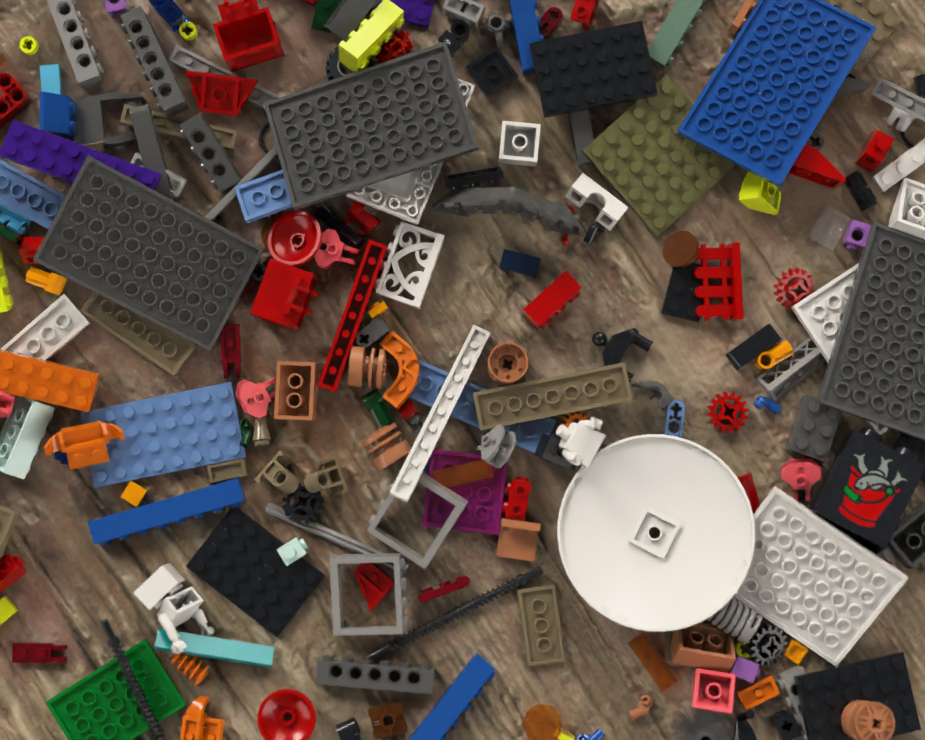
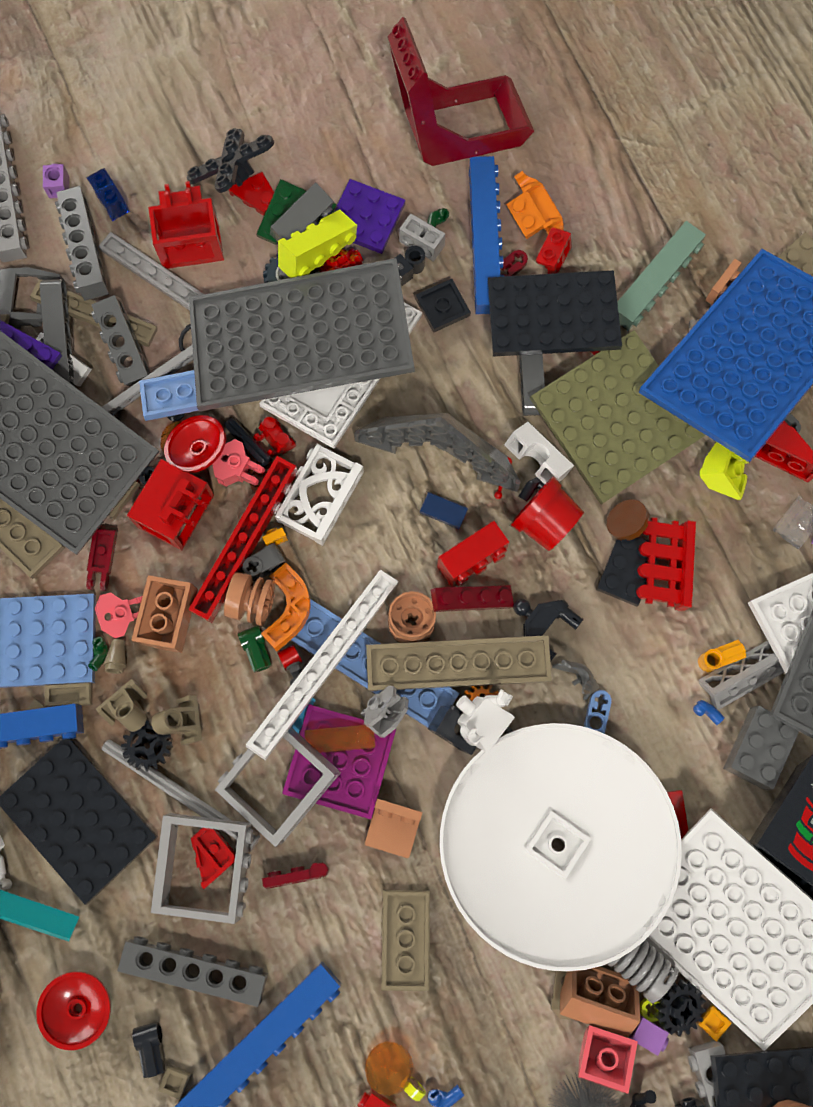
camera: 10 degrees right, 10 degrees down
neon yellow bush [179,22,197,41] -> none
red wing [185,70,258,116] -> none
light aqua bracket [277,537,309,566] -> none
nougat wheel [362,423,412,472] -> none
black hose [367,566,543,660] -> none
reddish brown piece [368,701,408,740] -> none
black plate [444,166,504,190] -> none
flat silver rock [479,12,514,48] -> none
white brick [498,121,541,167] -> none
red brick [502,476,532,521] -> none
clear orange plate [628,632,678,692] -> none
nougat arm [629,695,652,720] -> none
red gear [706,391,749,433] -> none
black beam [725,323,781,371] -> none
orange plate [736,675,781,710] -> none
red gear [774,268,815,310] -> none
coral hinge [781,458,821,502] -> none
none -> dark red plate [430,585,514,612]
none -> red piece [509,476,584,551]

